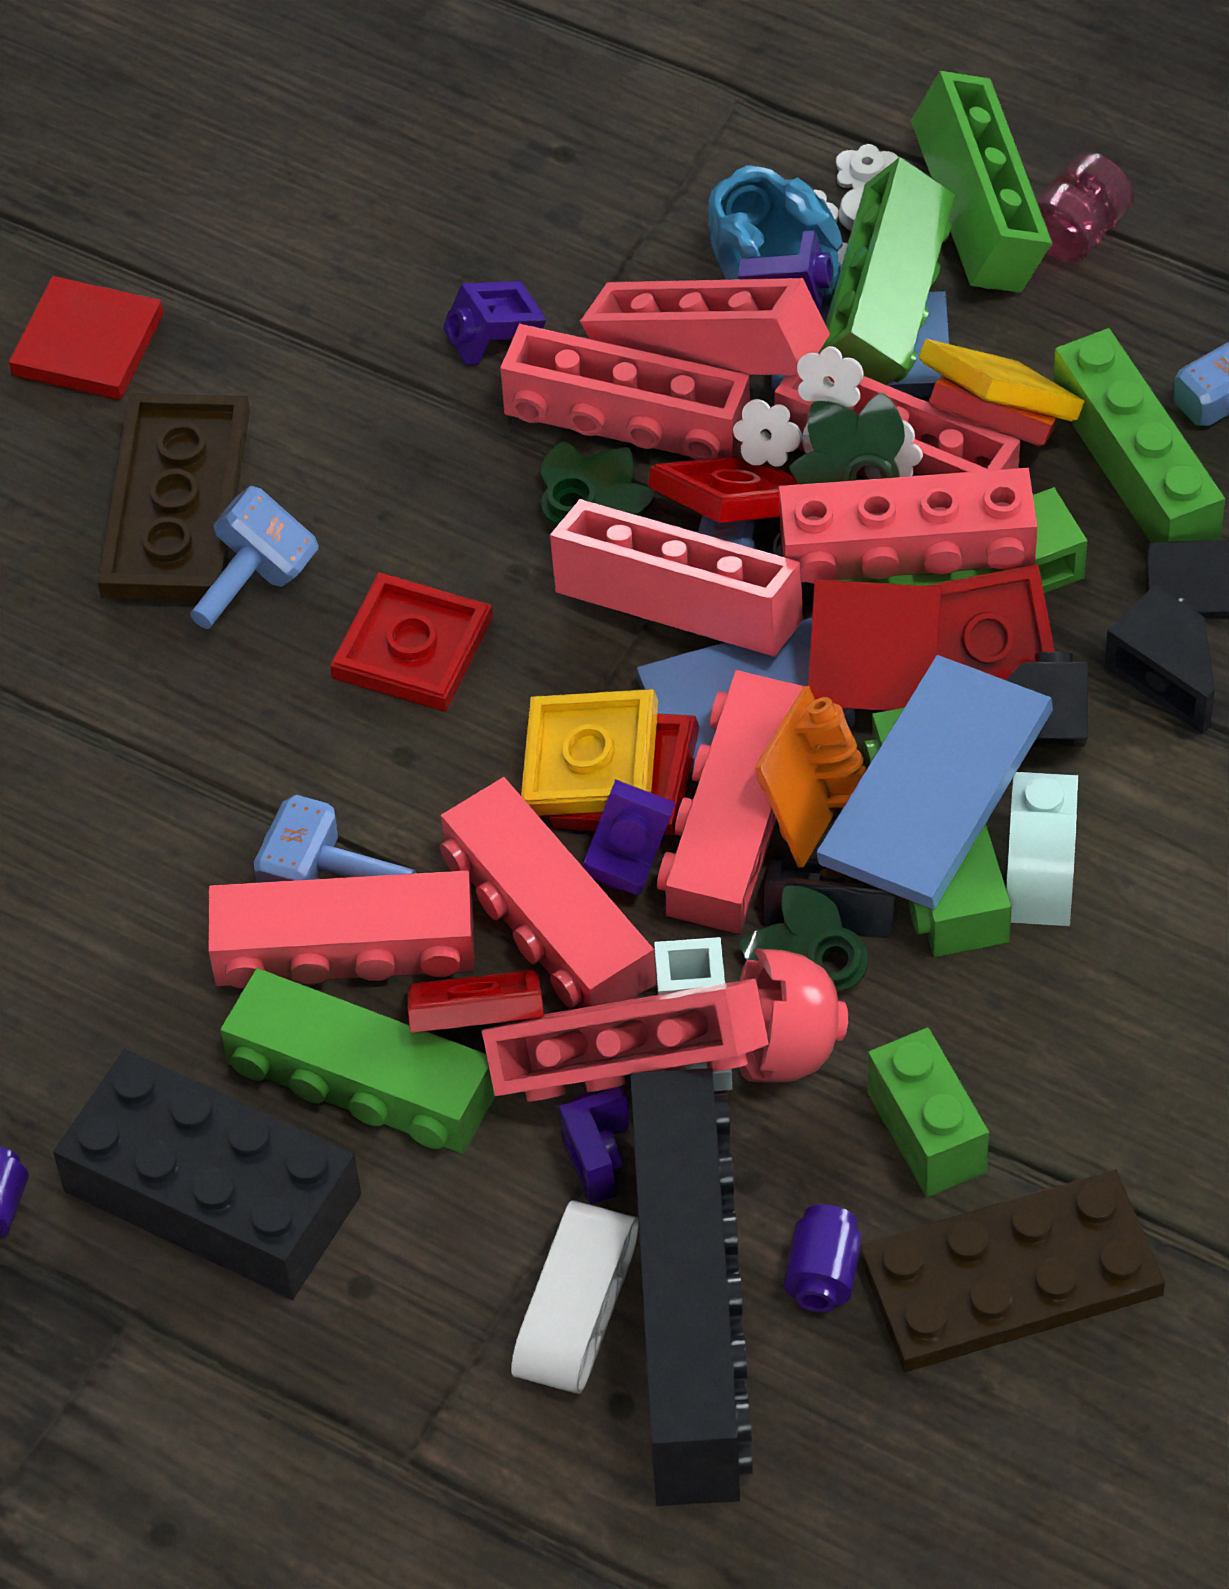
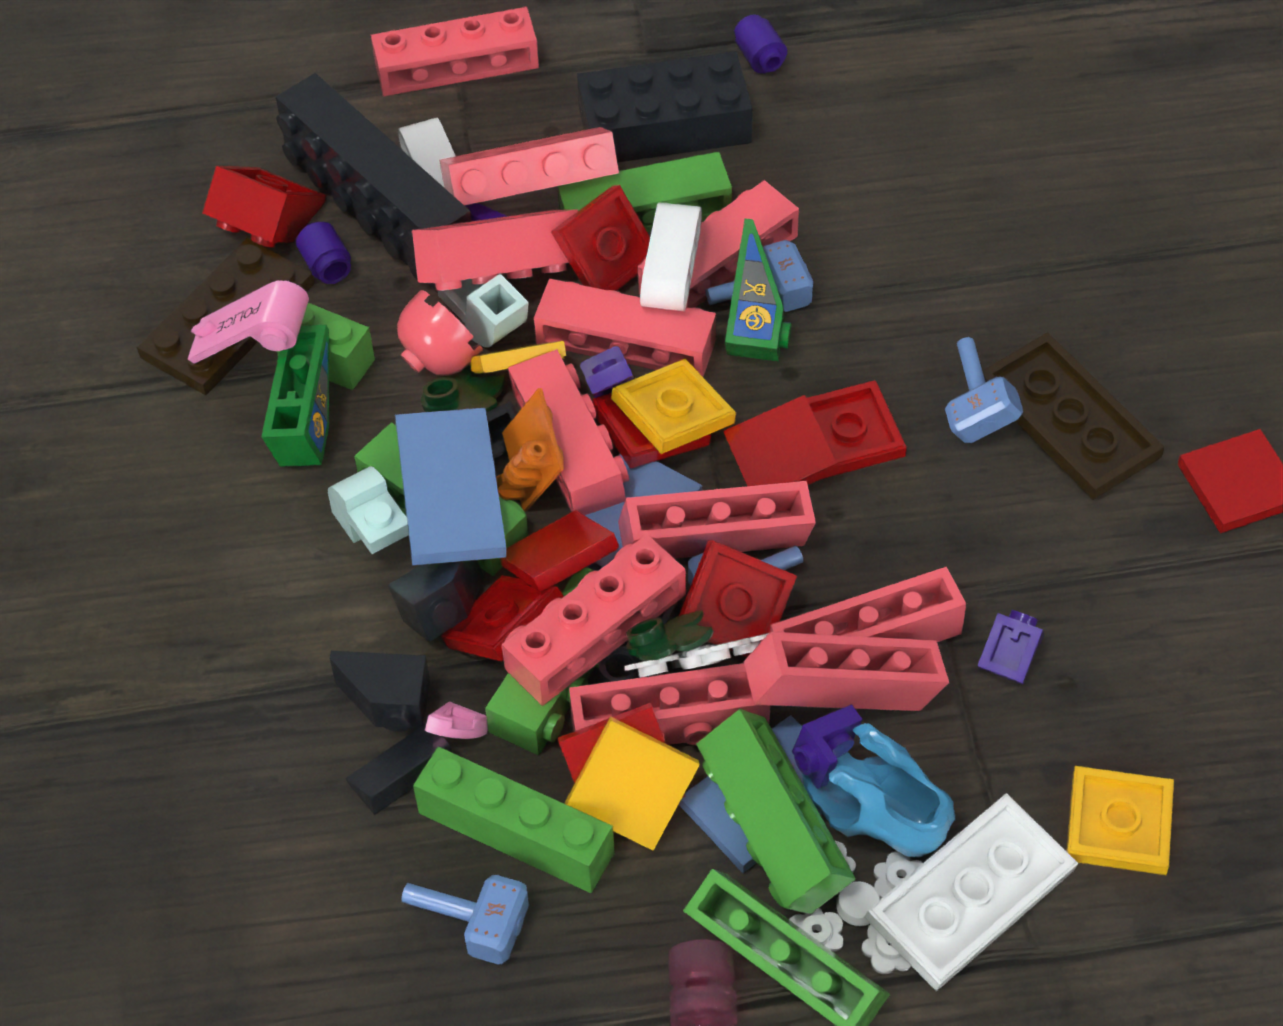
camera: 140 degrees right, 0 degrees up
dark green plate [540,441,655,528] -> none
none -> bright pink door [188,281,309,364]
none -> red slope [202,166,327,247]
none -> green slope [261,324,329,467]
none -> coral brick [371,7,539,97]
none -> bright pink tile [425,702,488,739]
none -> coral brick [439,127,619,205]
none -> yellow tile [470,341,566,373]
none -> white beam [640,202,702,311]
none -> red tile [723,395,840,486]
none -> slope [725,218,792,361]
none -> white tile [864,793,1078,992]
none -> yellow tile [1066,766,1174,875]

